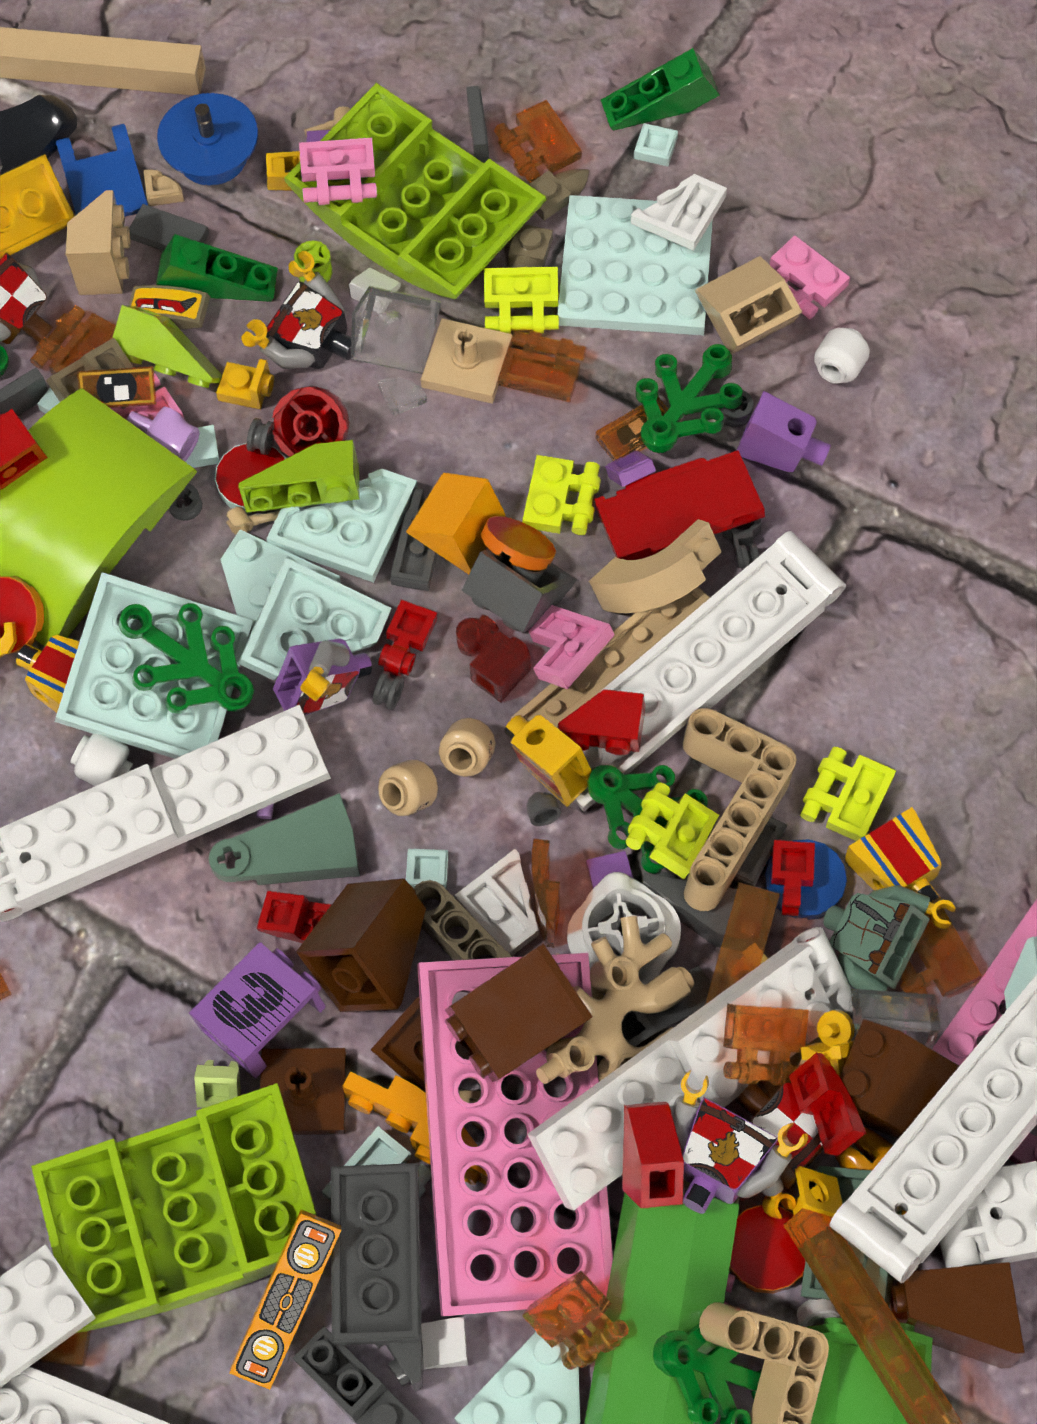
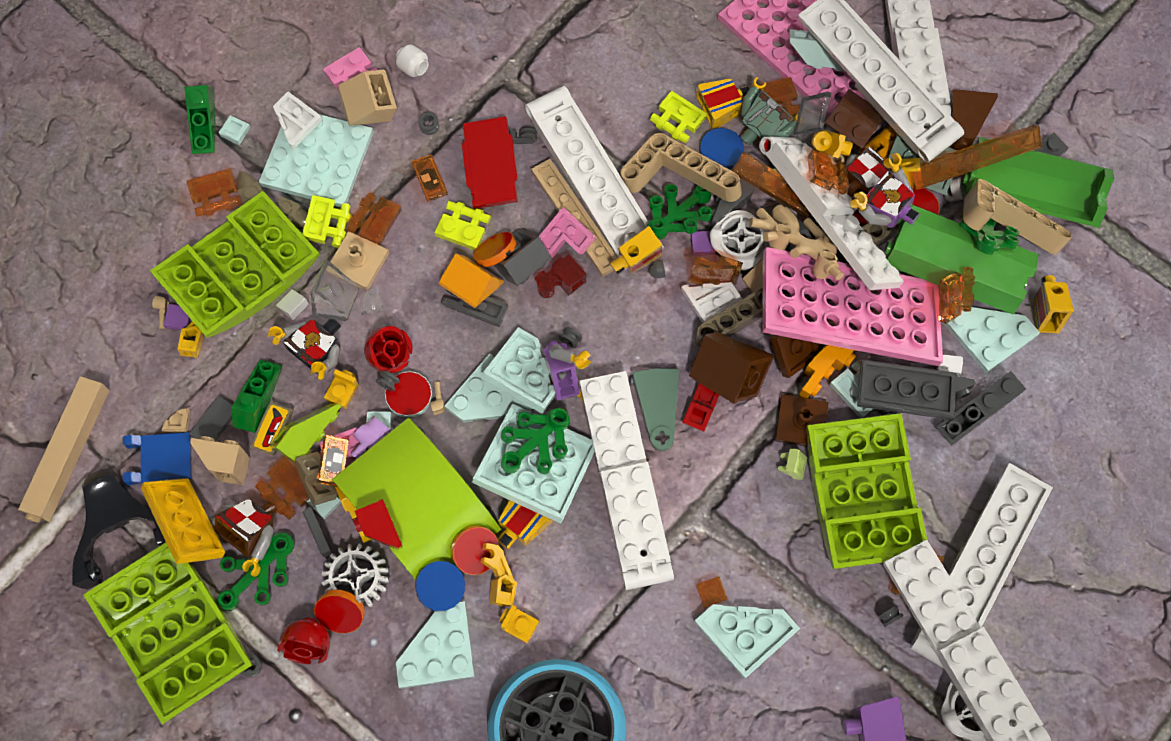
camera: 85 degrees left, 5 degrees up
white head [70,734,133,786] -> none
blue piece [157,93,258,185] -> none
medium lavender panel [189,942,326,1079] -> none
tile [229,1209,342,1390] -> none
lime slope [239,440,360,512] -> none
light aqua plate [267,469,418,583] -> none
lime wheel [294,240,333,283] -> none
bright pink plate [299,138,377,205] -> none
red plate [378,599,437,676] -> none
tan head [378,760,438,816] -> none
light aqua tile [406,849,449,890] -> none
tan head [439,718,496,777] -> none
reddish brown slope [445,943,593,1082] -> none
dark grey tile [466,86,489,163] -> none
red slope [557,689,646,755] -> none
tan arch [589,519,722,613] -> none
medium lavender tile [605,450,656,487] -> none
red slope [622,1101,684,1208] -> none
neon yellow plate [626,782,719,879] -> none
green plant [636,344,743,453] -> none
medium lavender torso [736,391,831,472] -> none
red plate [771,840,815,916] -> none
red slope [789,1052,866,1156] -> none

